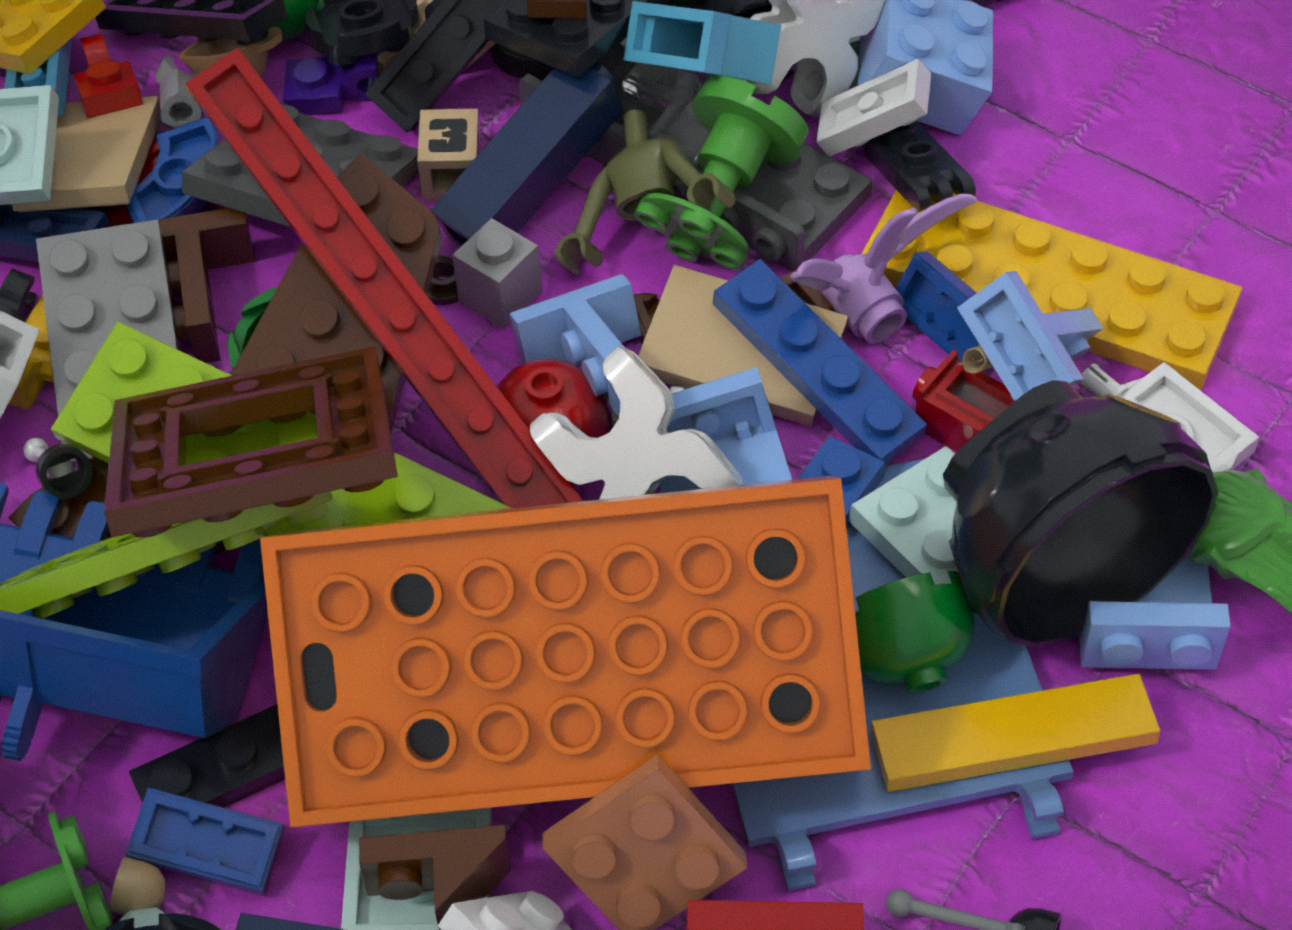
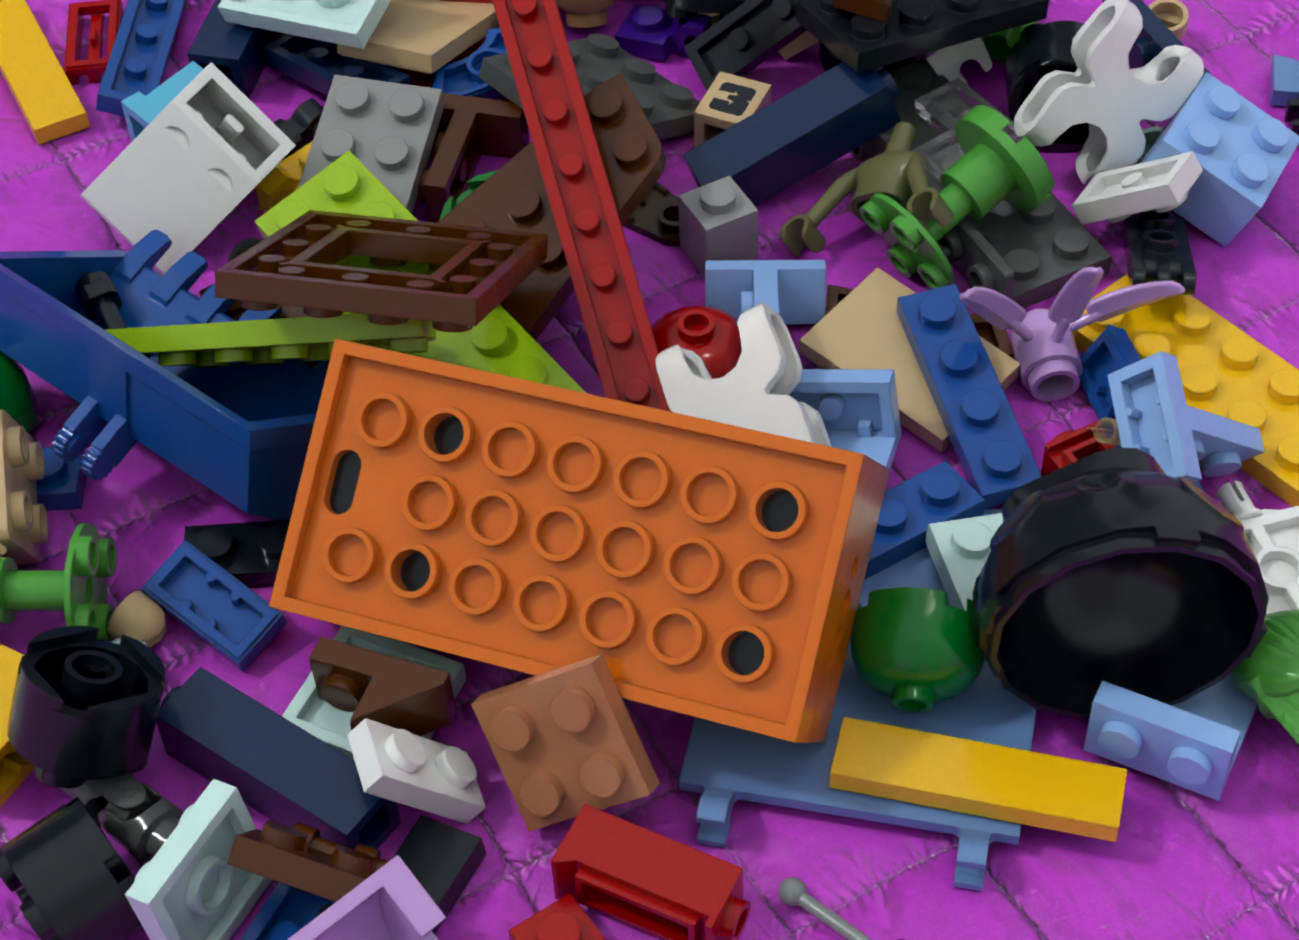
camera: 25 degrees right, 5 degrees down
medium azure hips [623,1,781,84] -> none

